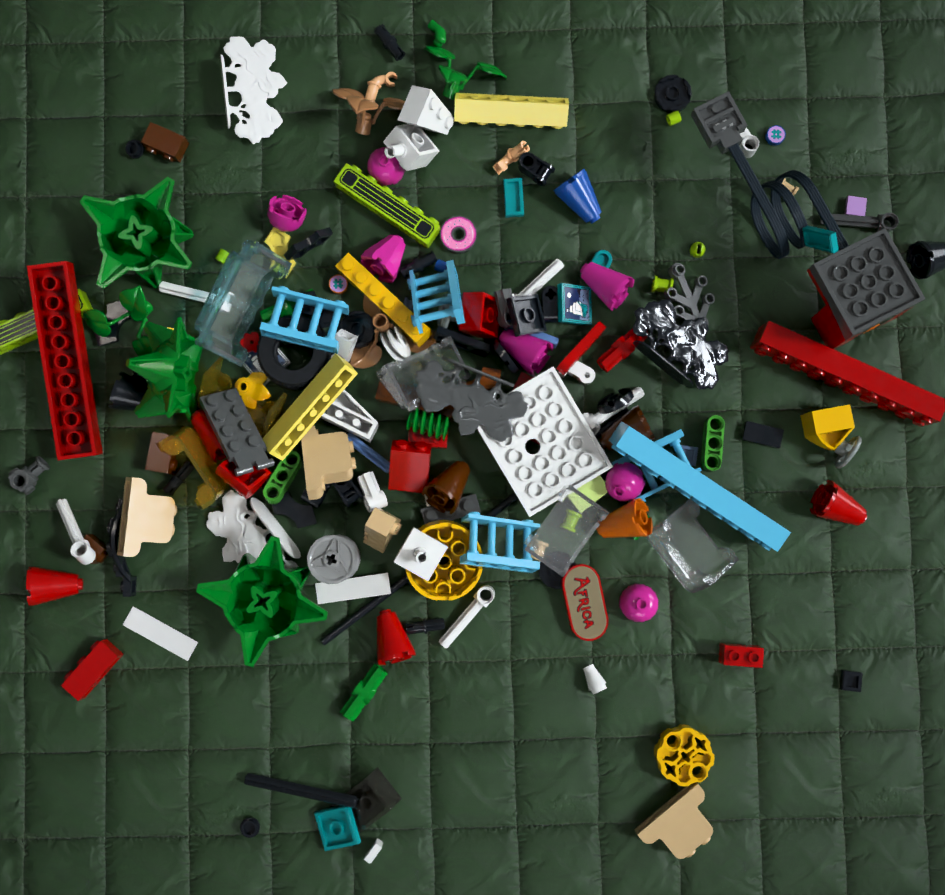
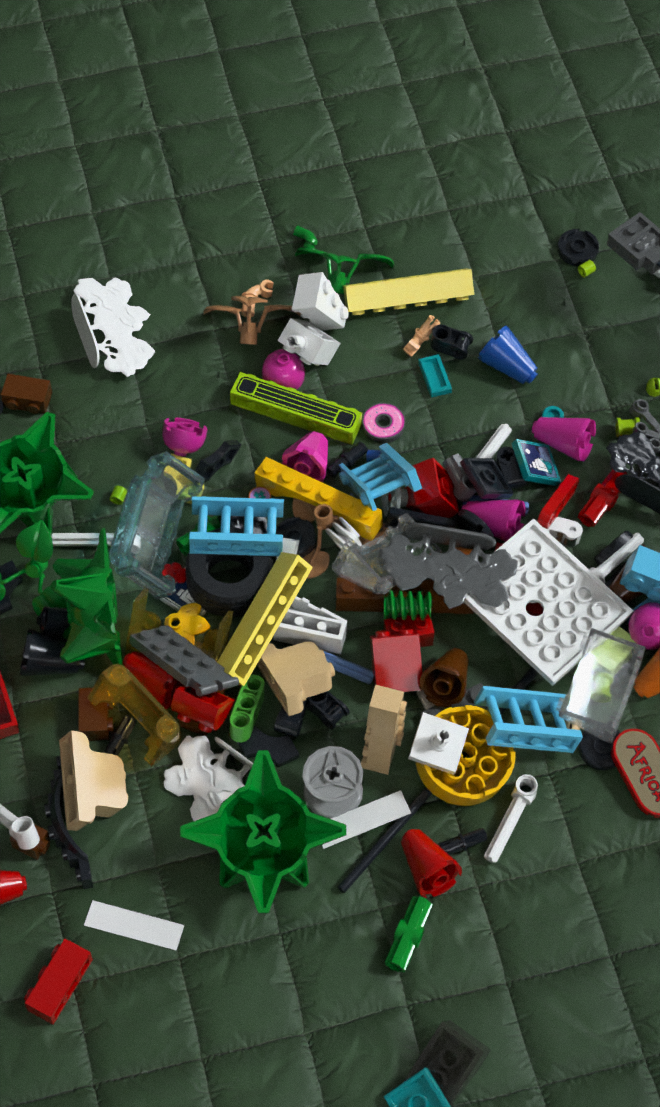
camera: 15 degrees left, 25 degrees down
black axle [244,773,358,808] -> none
white piece [357,471,388,512] -> none
black pin [374,24,406,61] -> none

